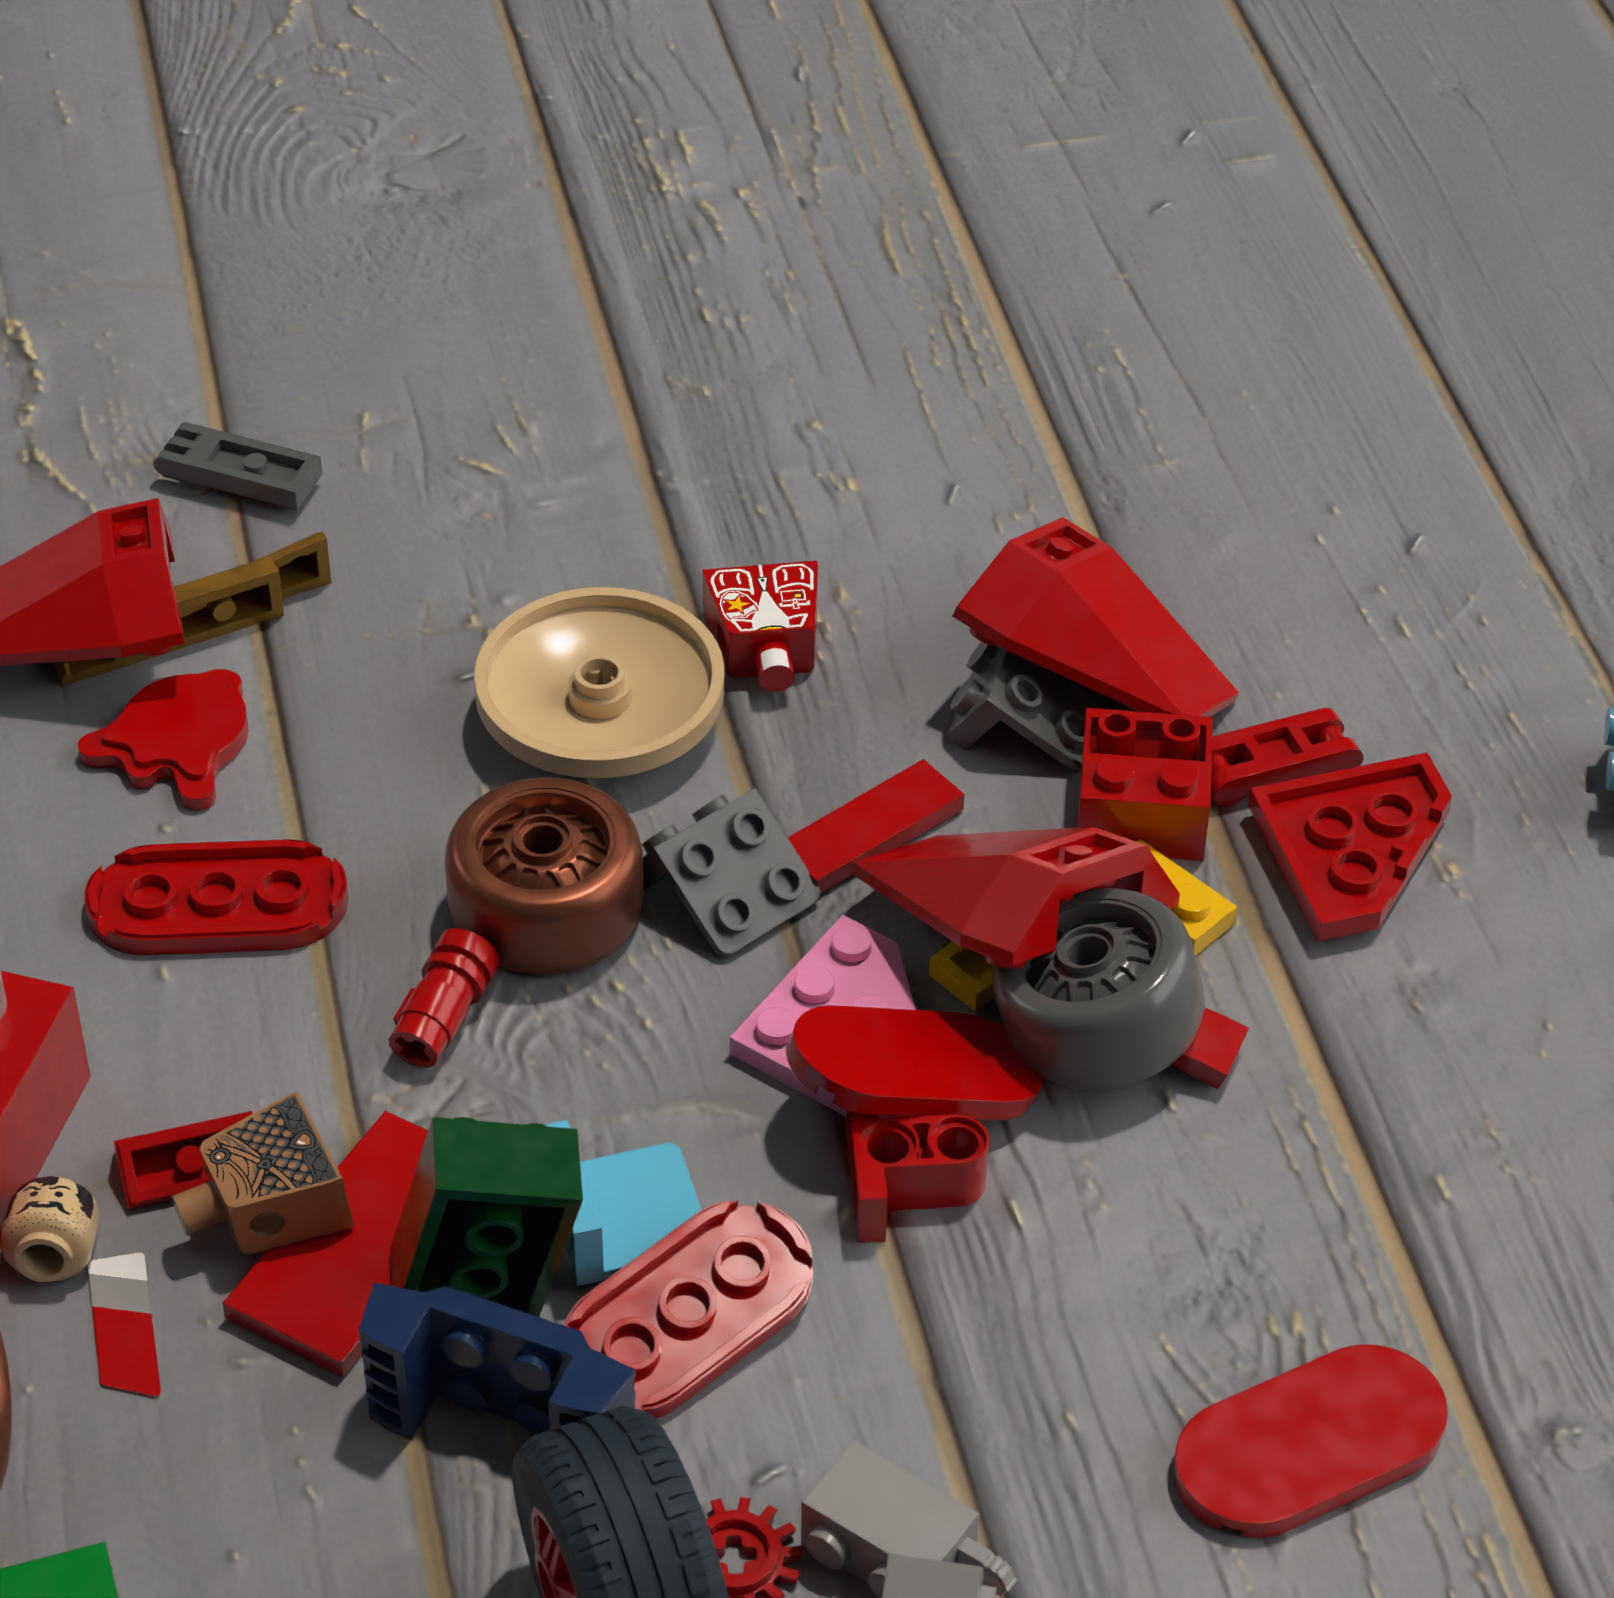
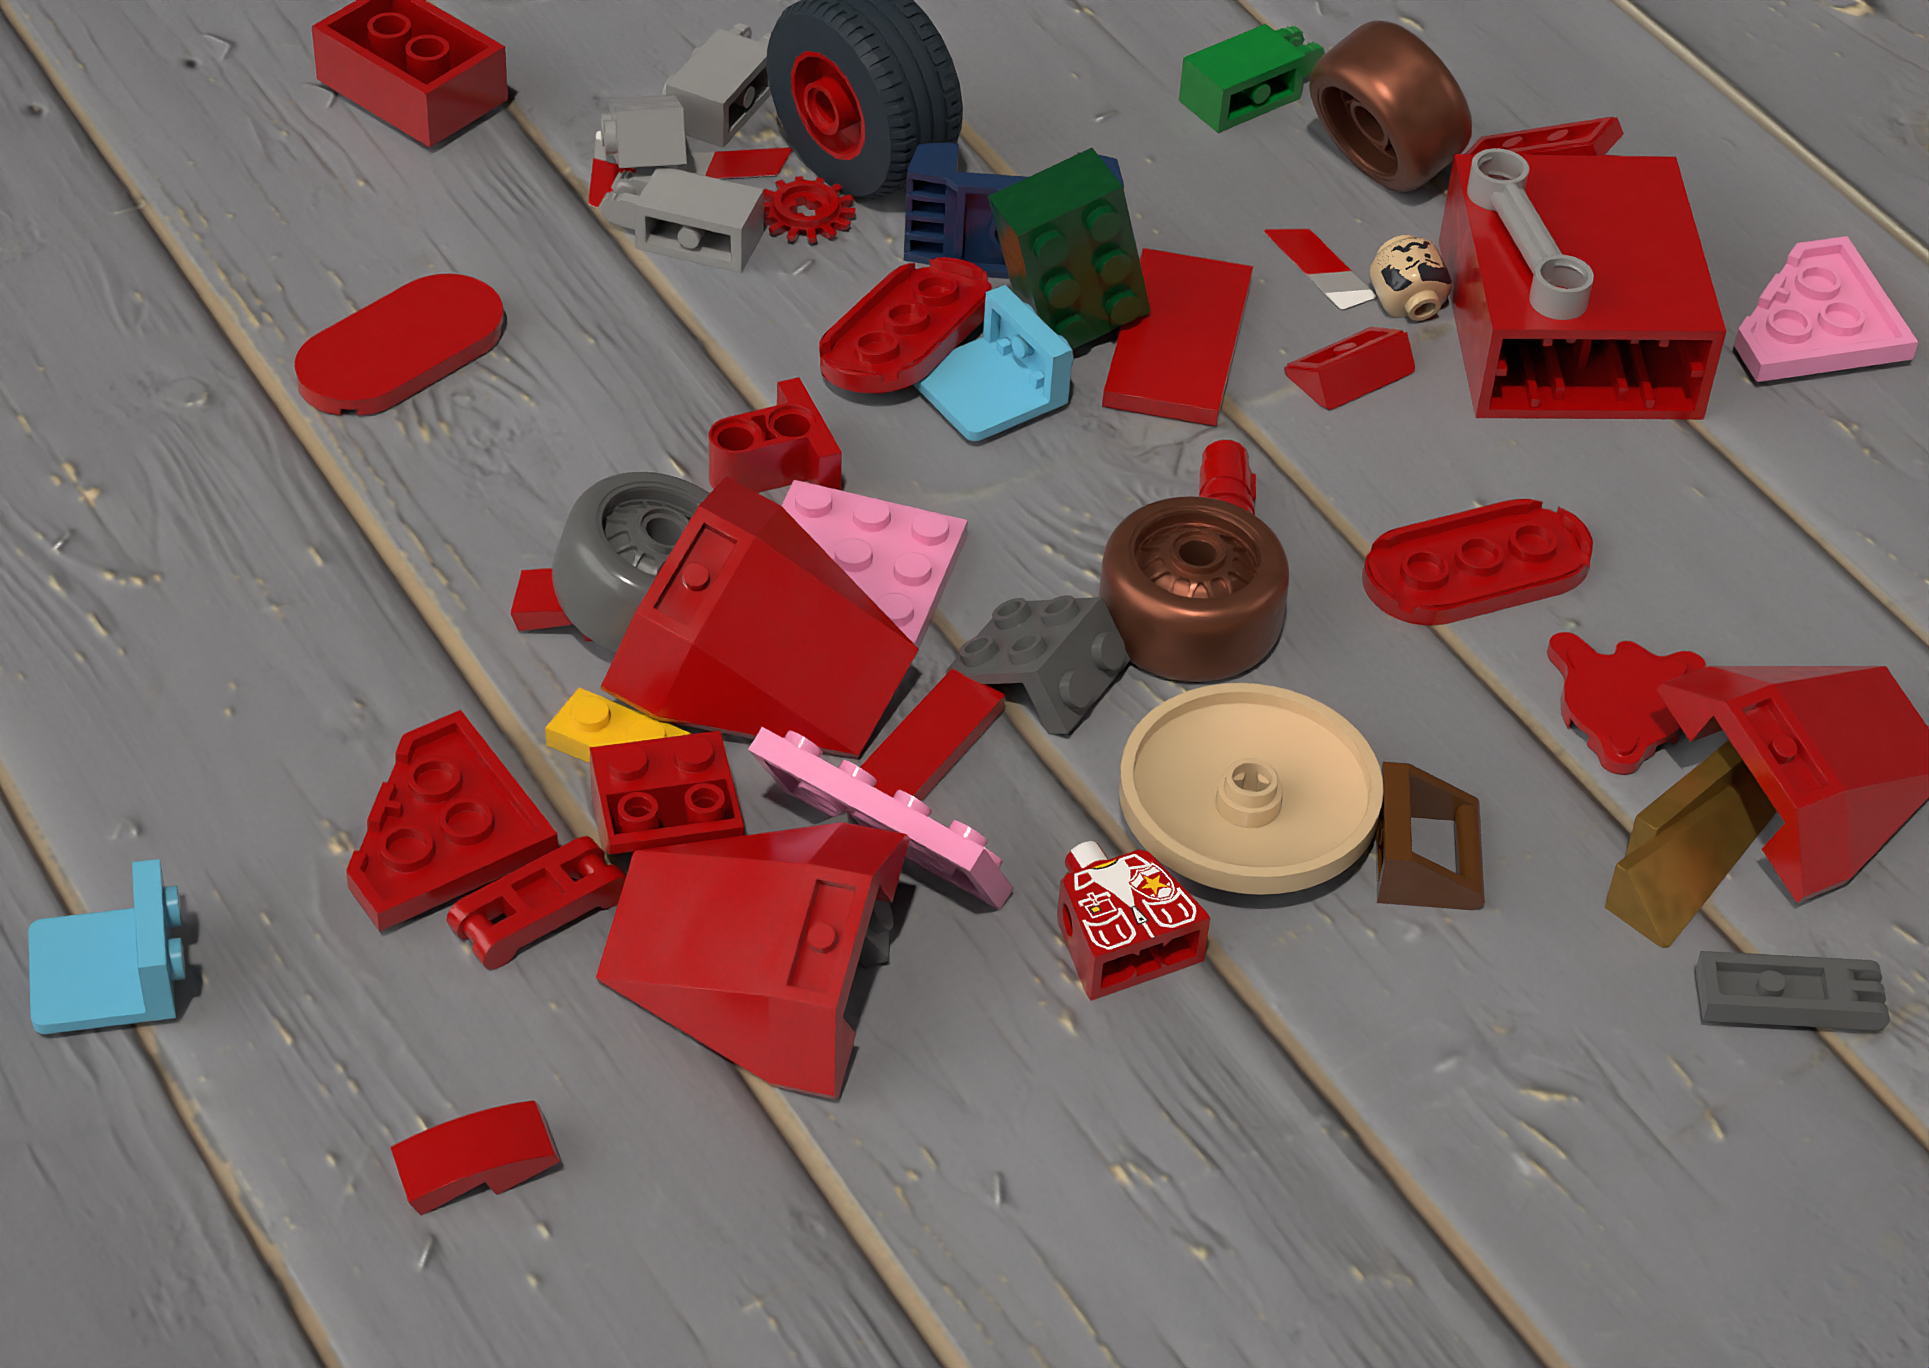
camera: 160 degrees right, 0 degrees up
medium nougat torso [171,1092,355,1255] -> none
red tile [786,1005,1044,1120] -> none
none -> red slope [390,1100,561,1216]
none -> bright pink plate [748,727,1013,910]
none -> reddish brown tile [1375,761,1485,910]

